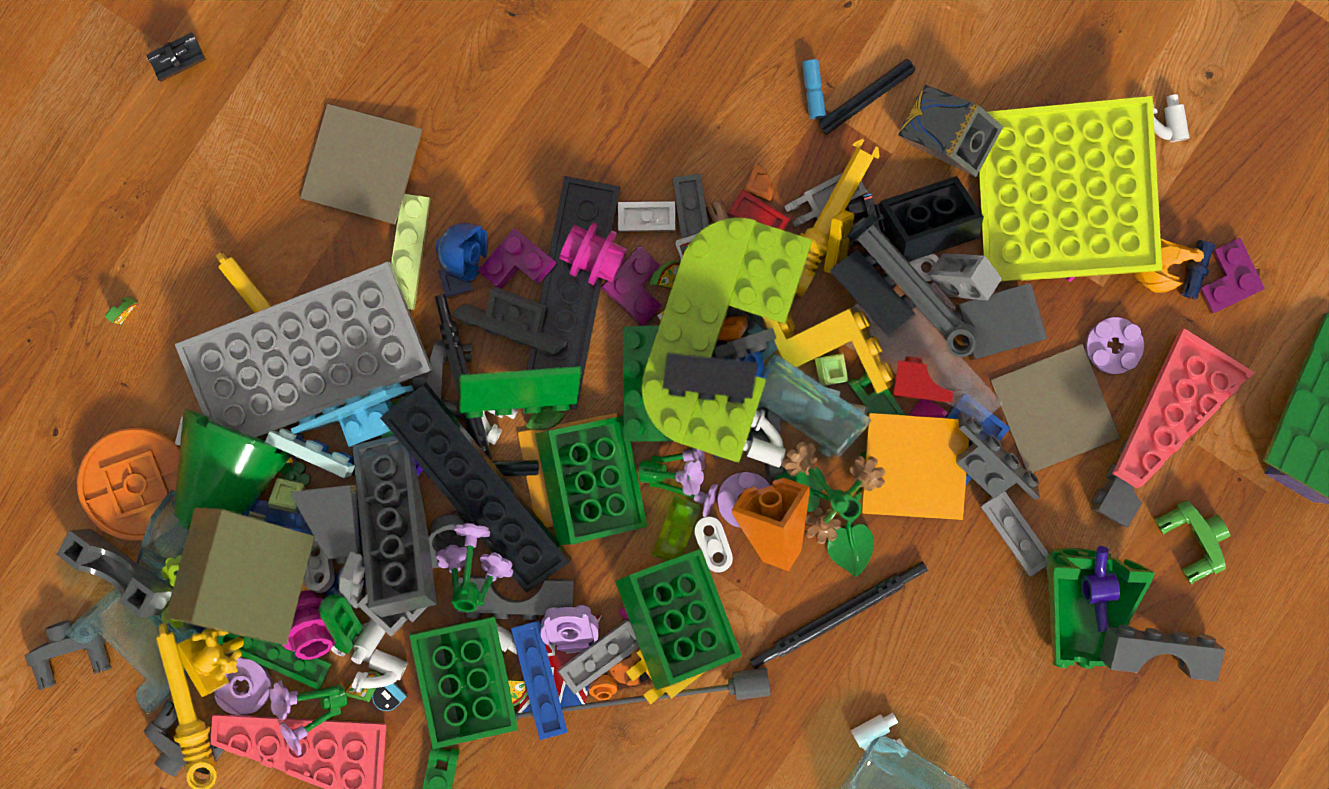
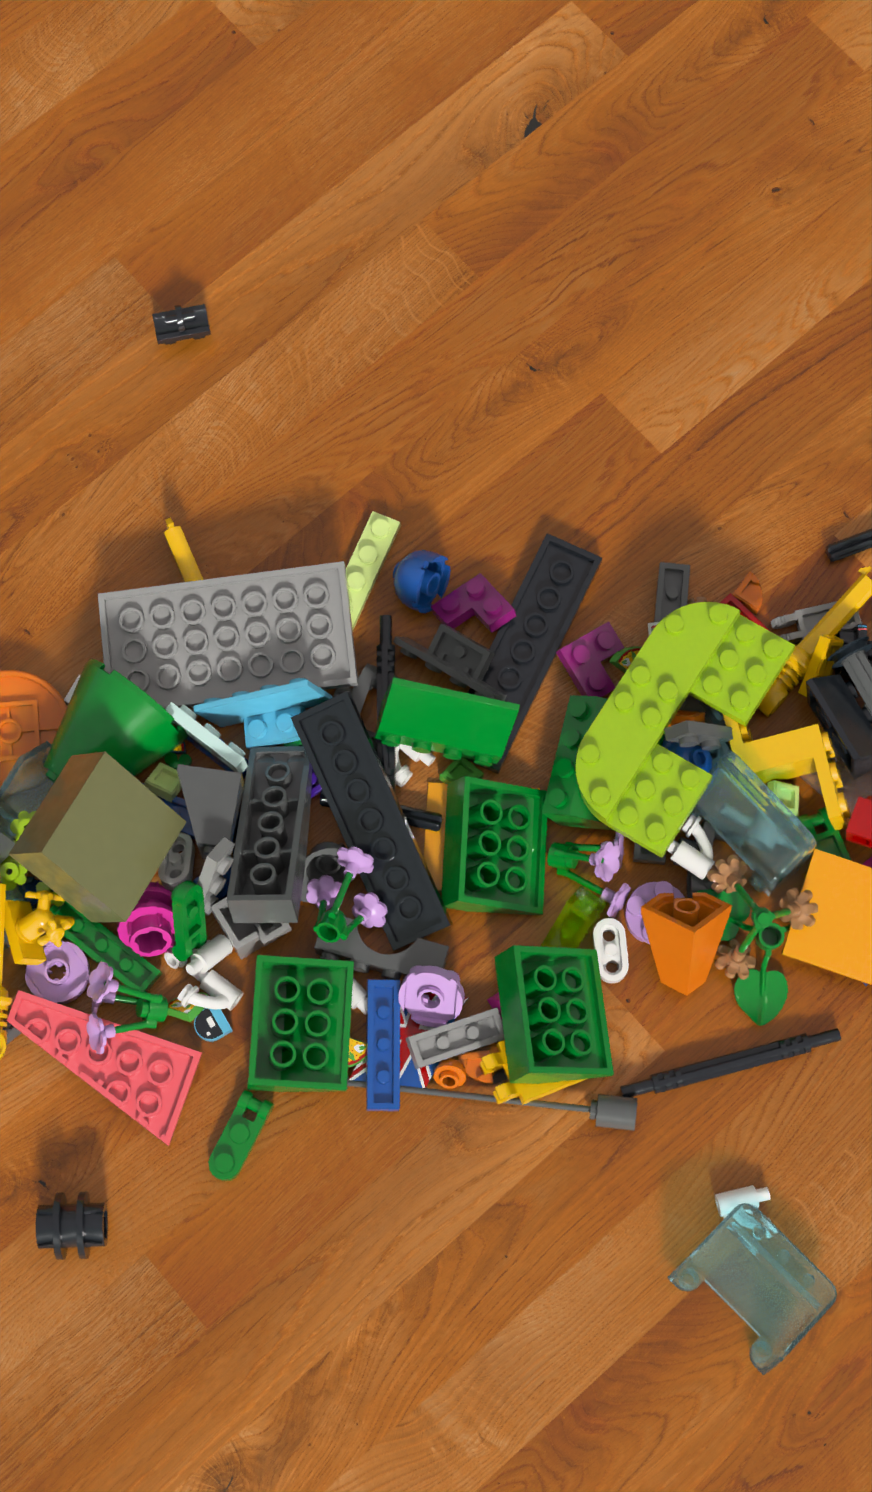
camera: 15 degrees right, 15 degrees down
bright green tile [105,296,138,325] -> none
dark tan piece [300,104,423,225] -> none
dark blue tile [438,270,474,298] -> none
dark pink piece [559,222,627,285] -> none
white plate [618,201,675,232] -> none
black slope [662,353,758,404] -> none
dark azure piece [802,59,826,119] -> none

